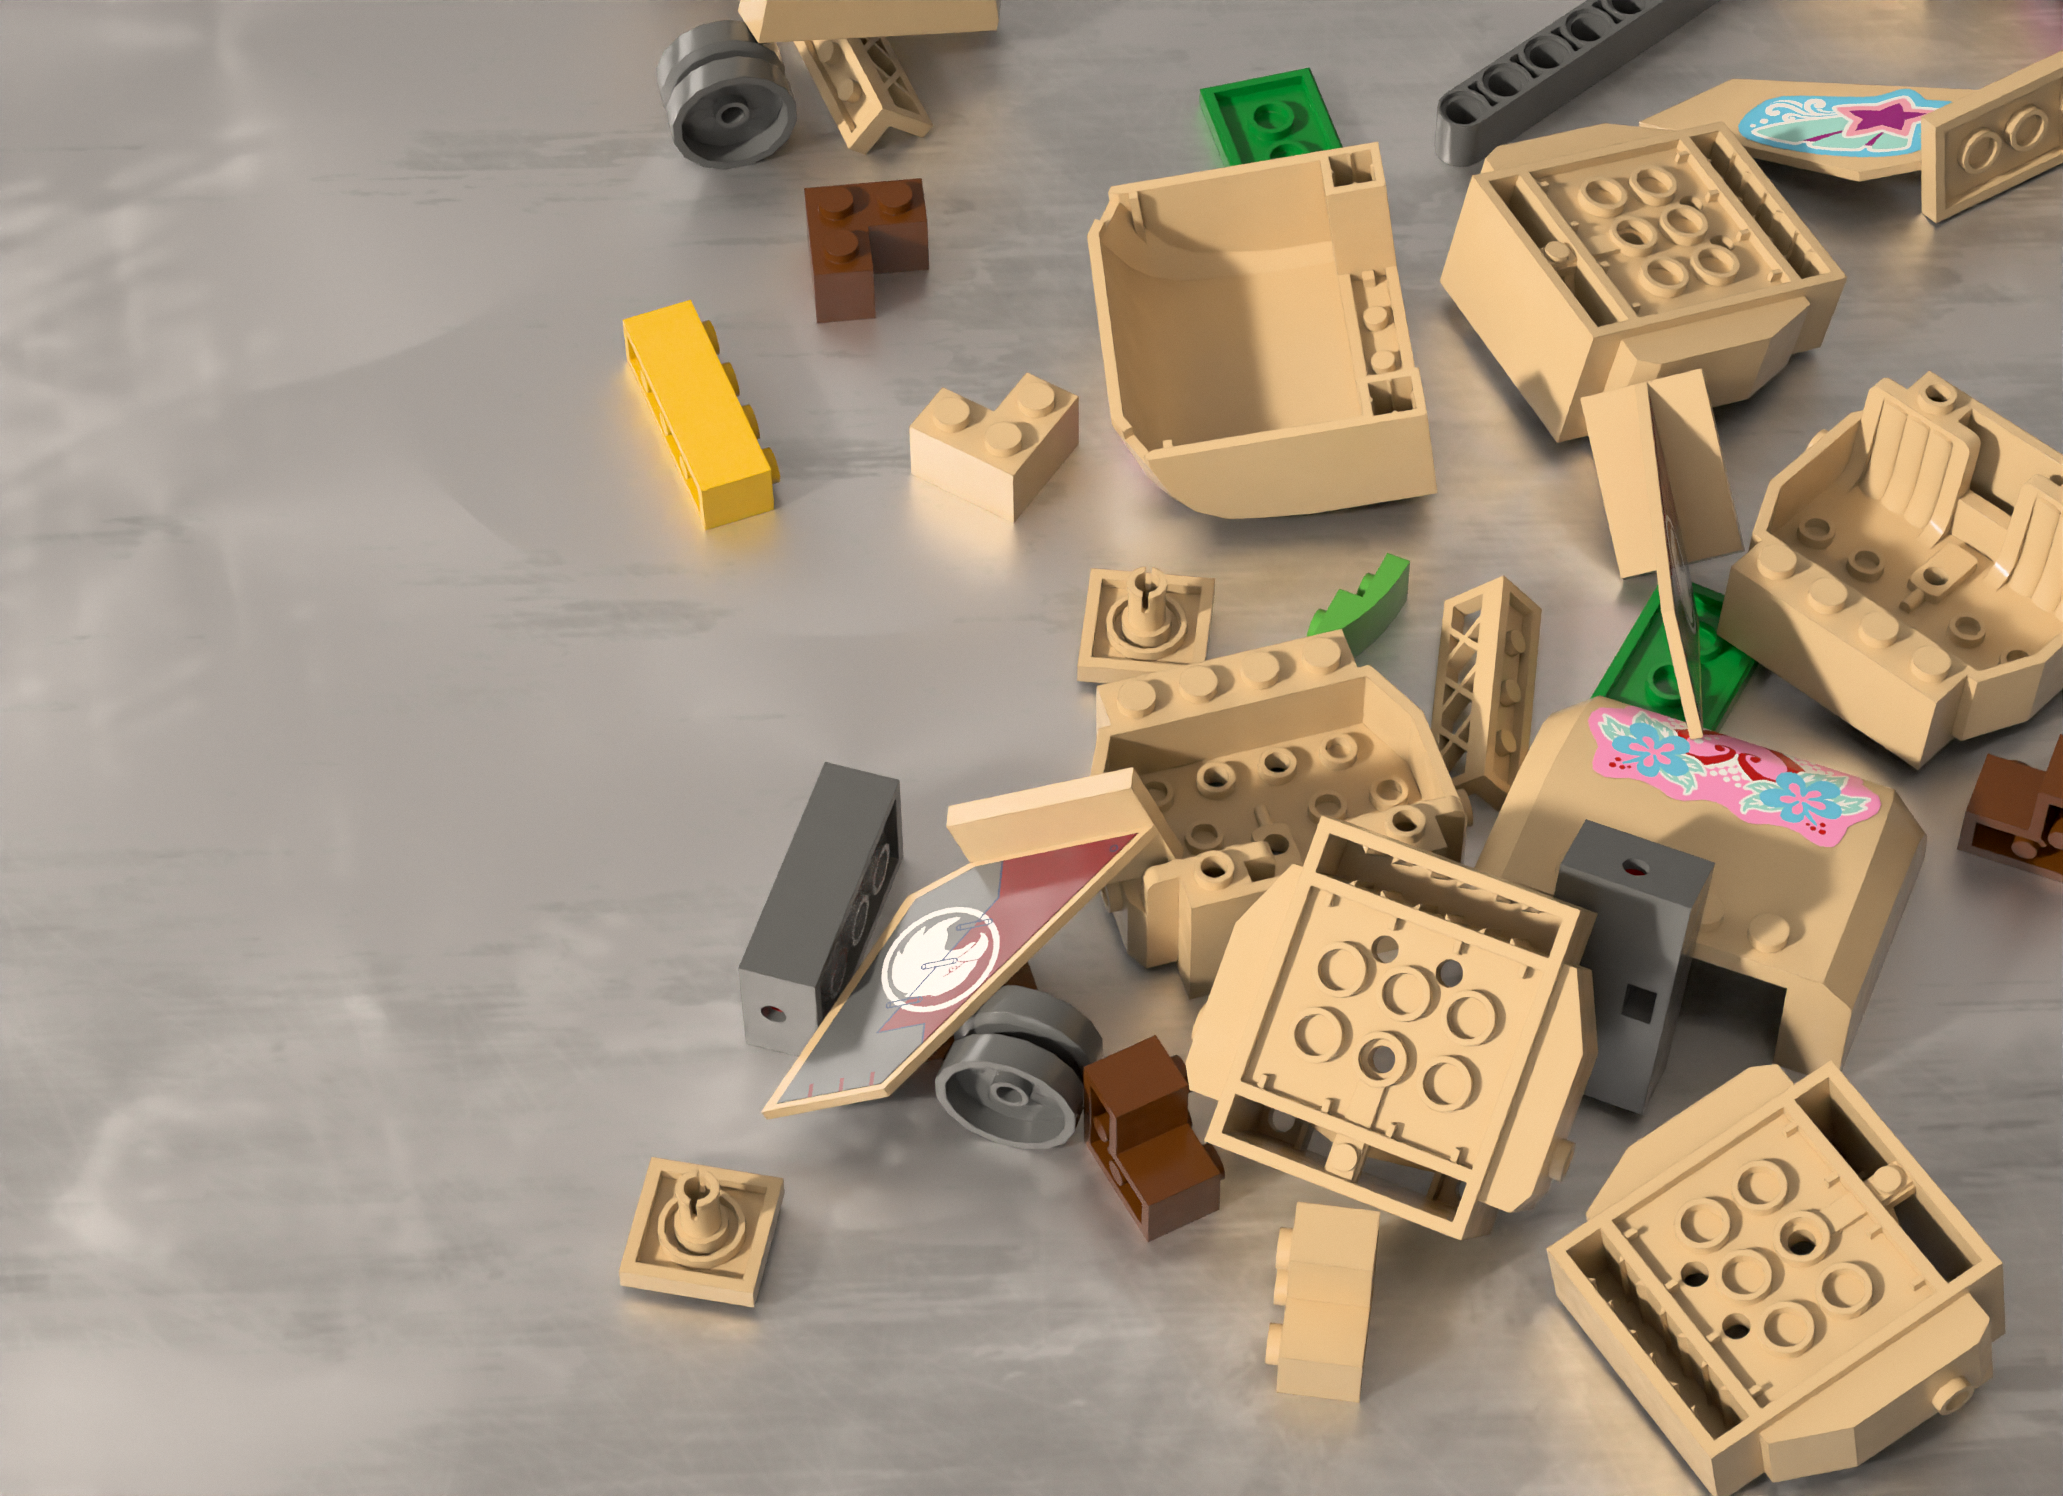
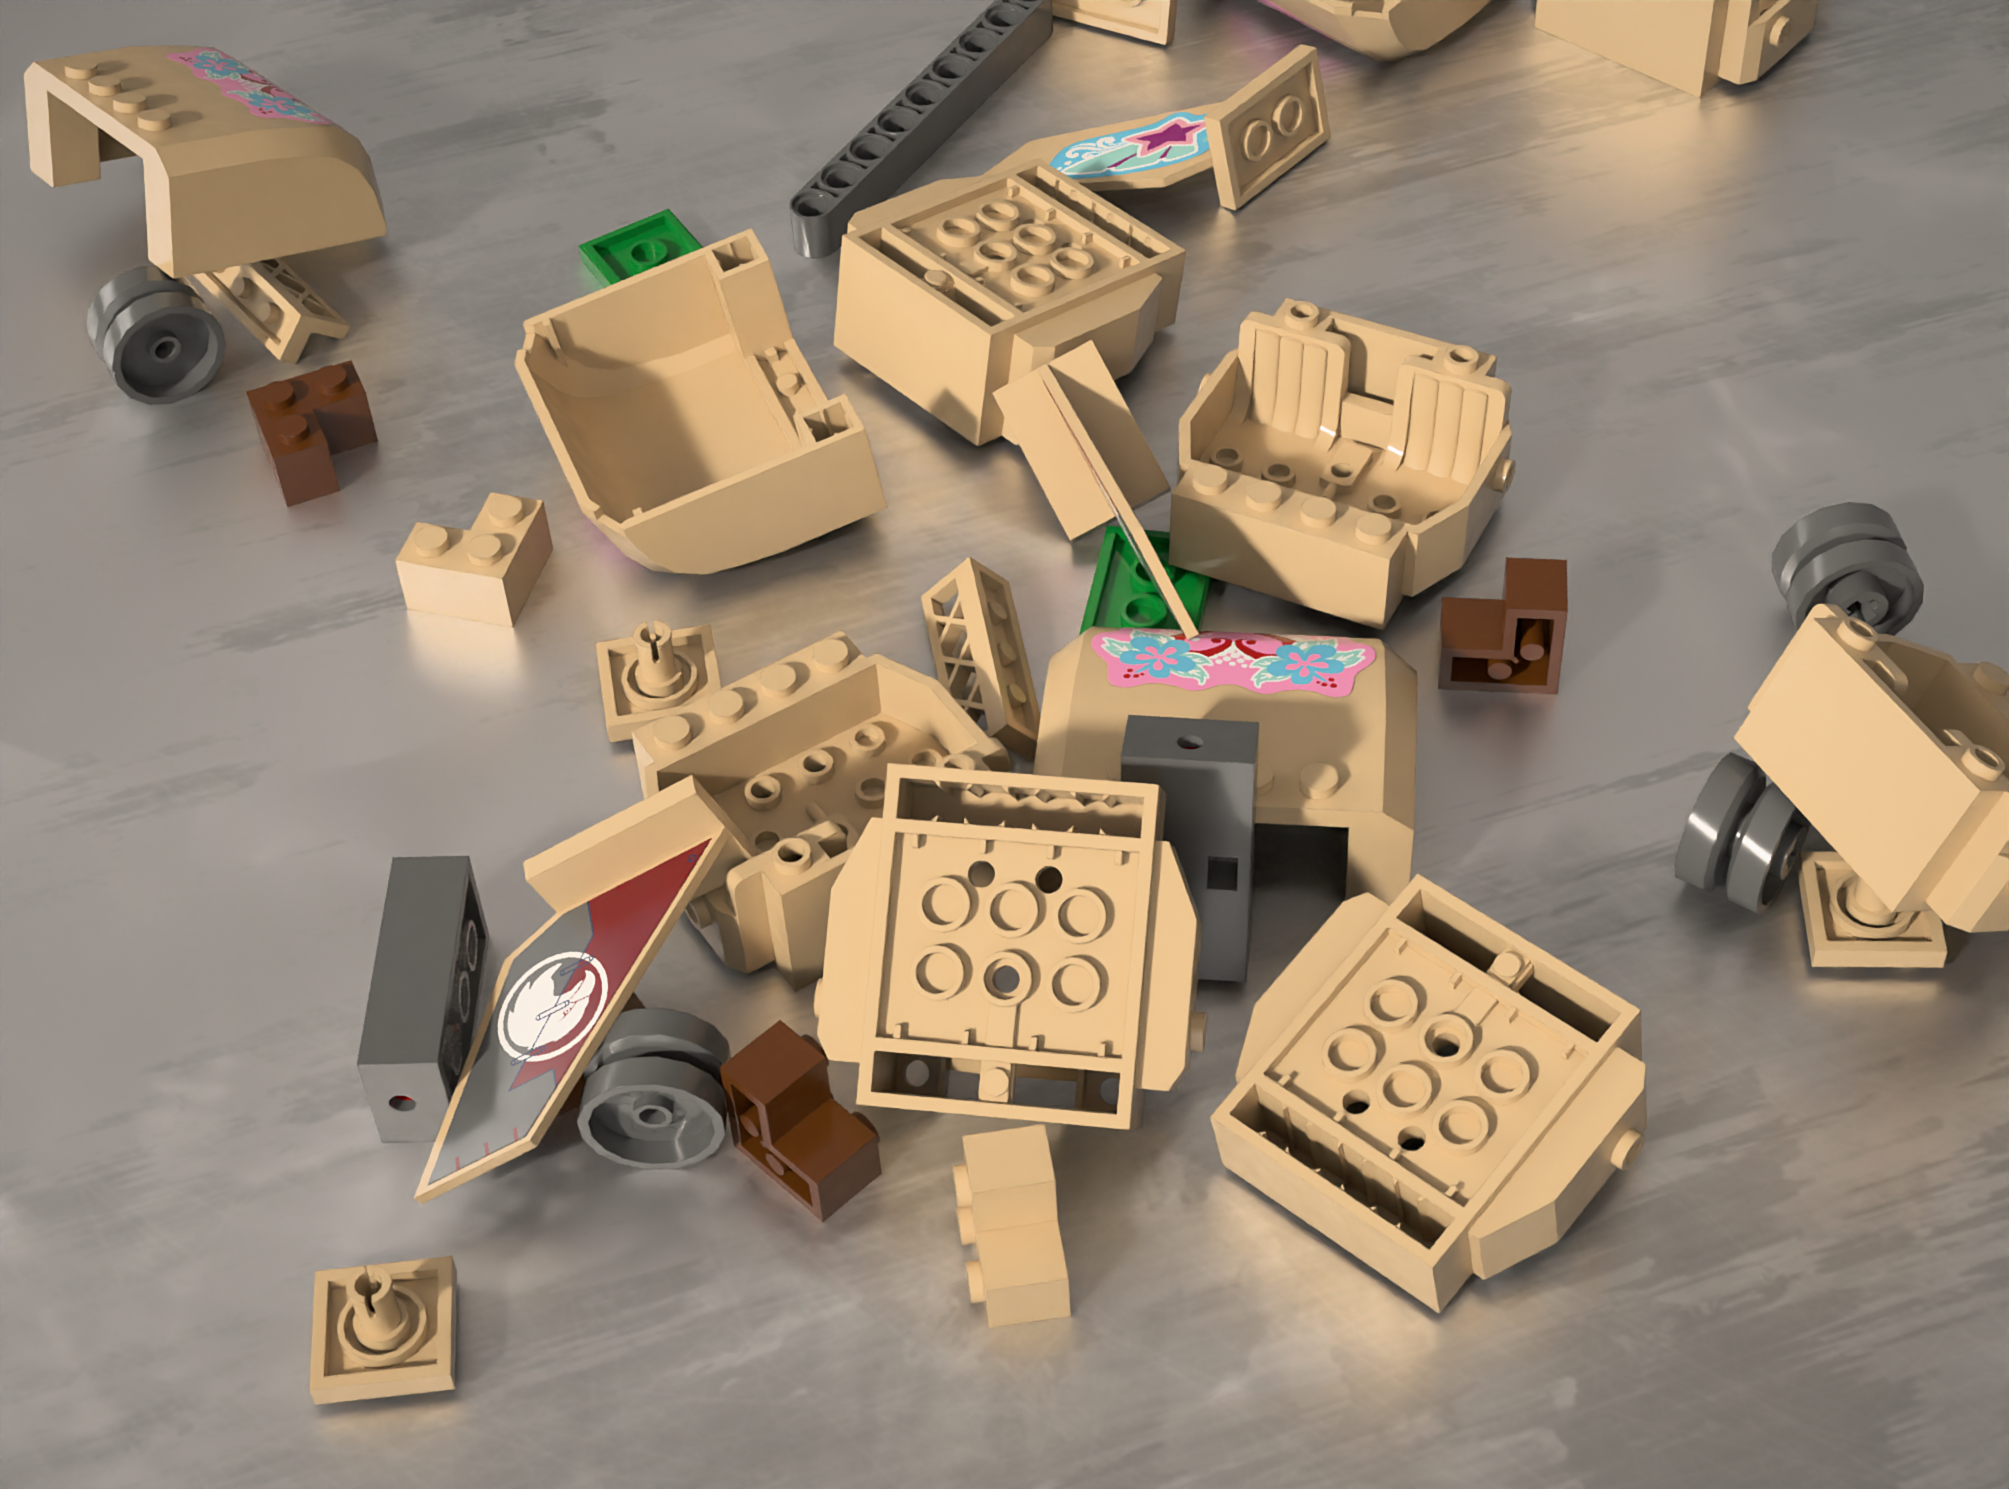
camera: 15 degrees left, 5 degrees down
yellow brick [623,300,780,531] -> none
bright green slope [1307,553,1410,658] -> none

